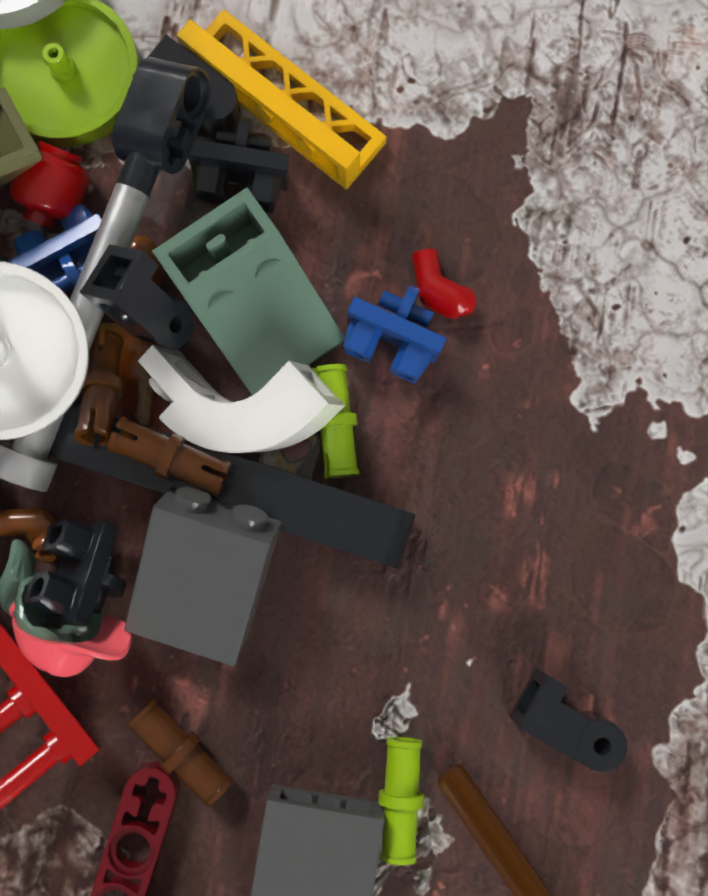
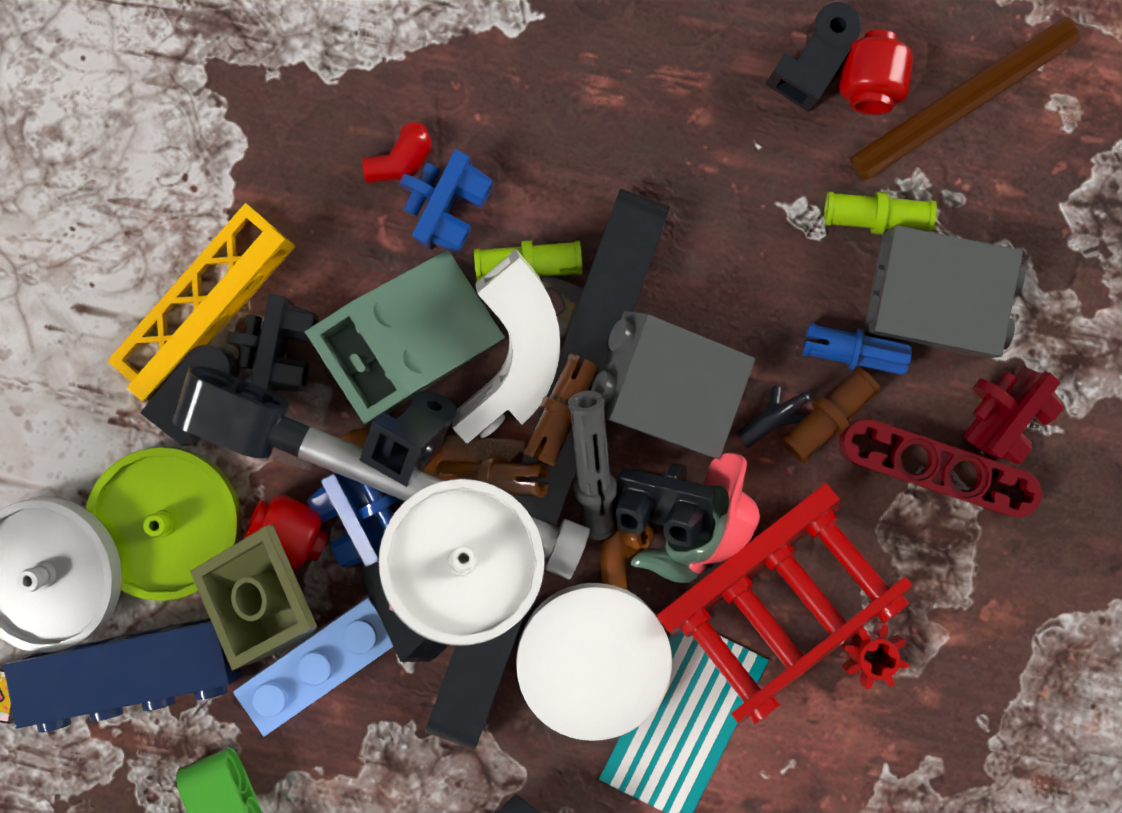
camera: 85 degrees left, 5 degrees up
none -> dark grey pin [568,391,617,540]
none -> black bar [736,386,811,448]
none -> blue axle [802,322,912,375]
none -> red head [839,30,913,115]

